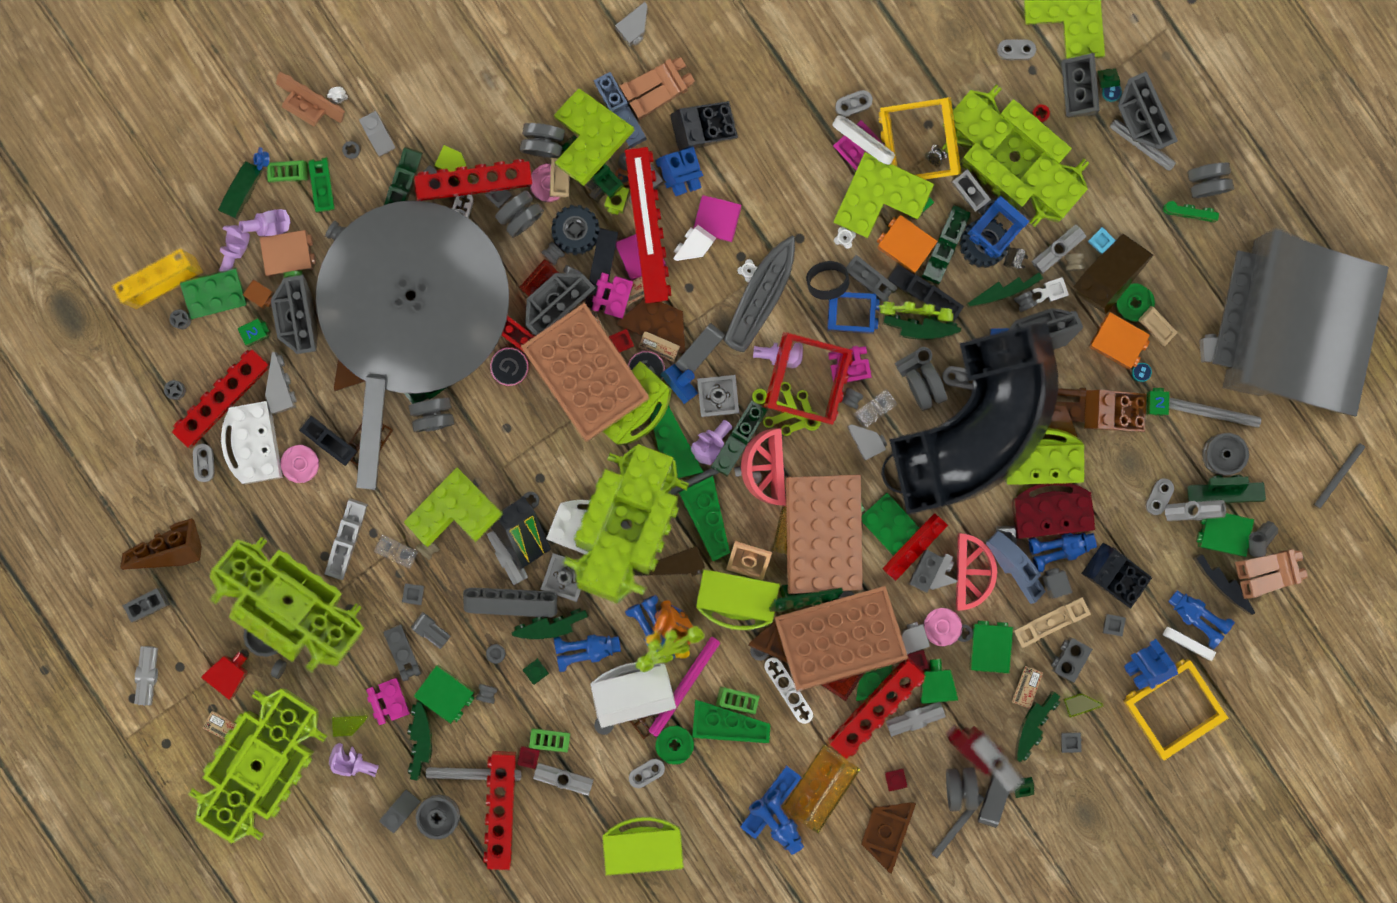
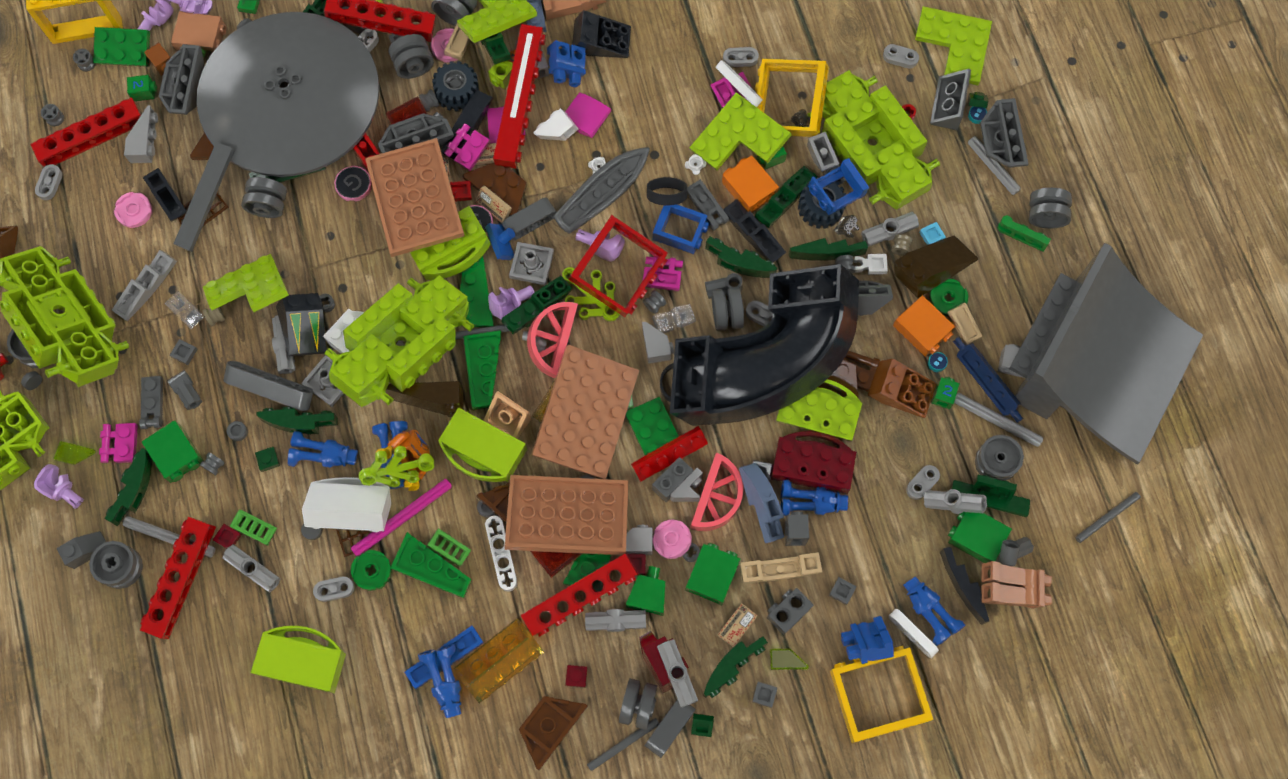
camera: 20 degrees right, 15 degrees down
white piece [221,401,283,484] -> none
clear smoke tile [587,180,605,203] -> none
dark green bracket [769,584,844,612] -> none
lime plant [879,302,954,322] -> none
black slope [1081,543,1152,609] -> none
none -> dark blue plate [953,337,1024,423]

